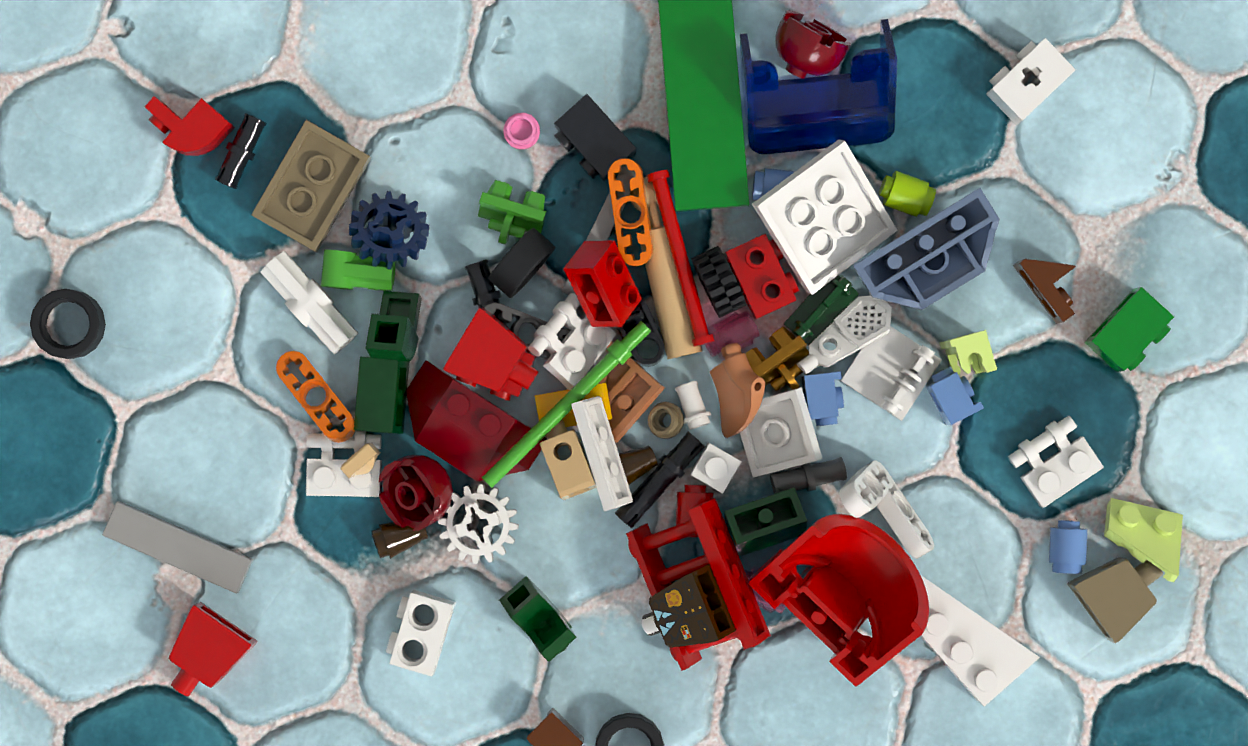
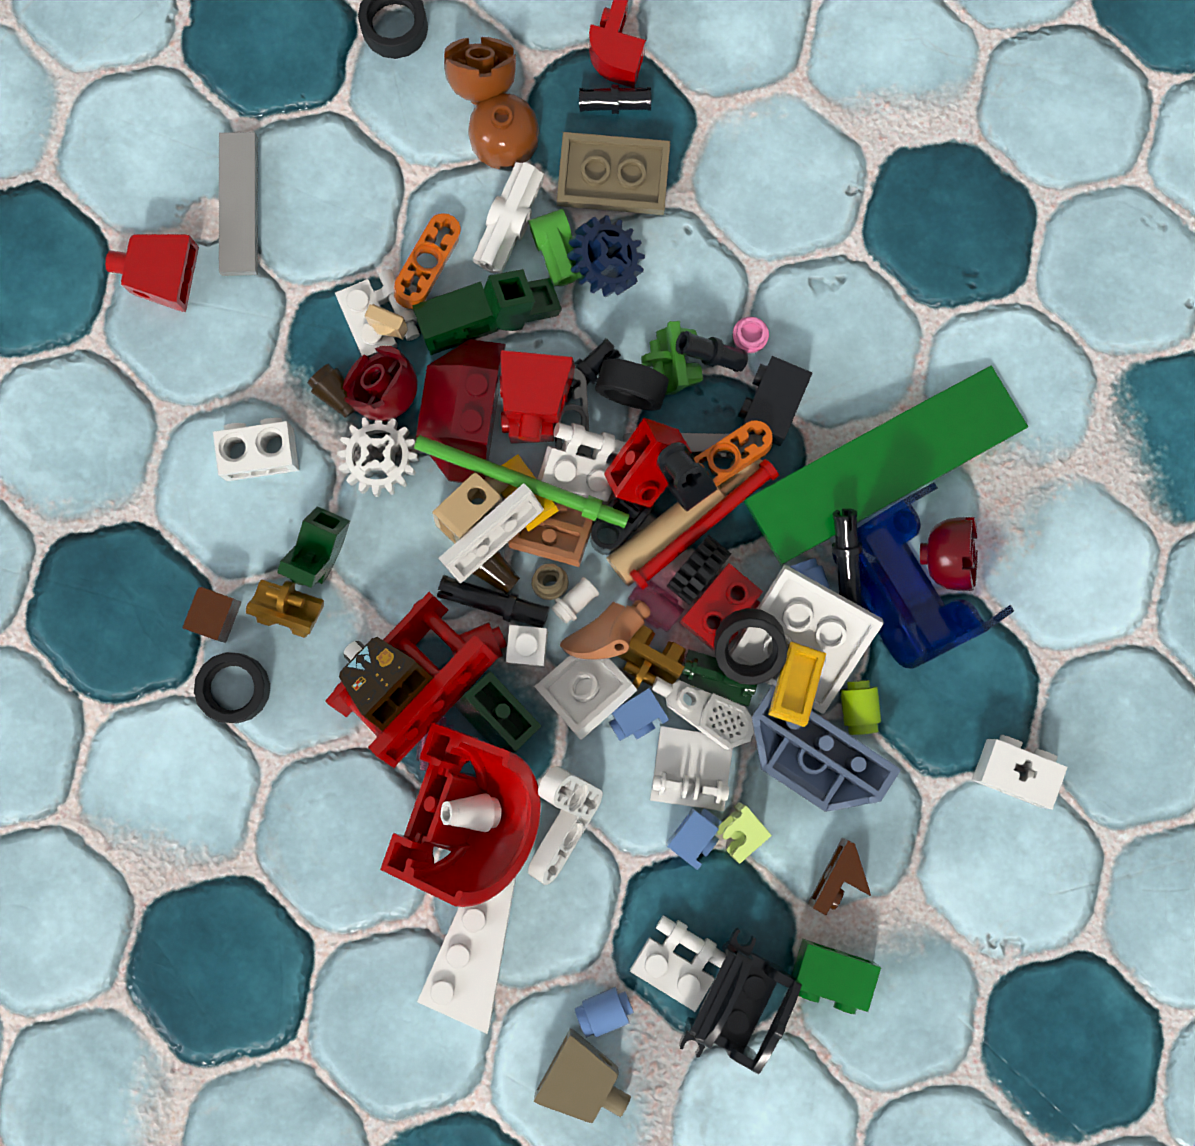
camera: 60 degrees right, 5 degrees down
dark grey pin [770,457,847,494] -> none
yellowish green wing [1104,498,1183,582] -> none
none -> pearl gold hips [246,579,324,638]
none -> white cone [441,793,501,832]
none -> dark orange cylinder [444,37,516,105]
none -> dark orange cylinder [468,93,539,169]
none -> black piece [657,442,718,512]
none -> black pin [676,331,748,372]
none -> black animal [679,928,802,1075]
none -> black tyre [714,608,788,685]
none -> yellow tile [768,642,826,727]
none -> black pin [832,509,863,607]

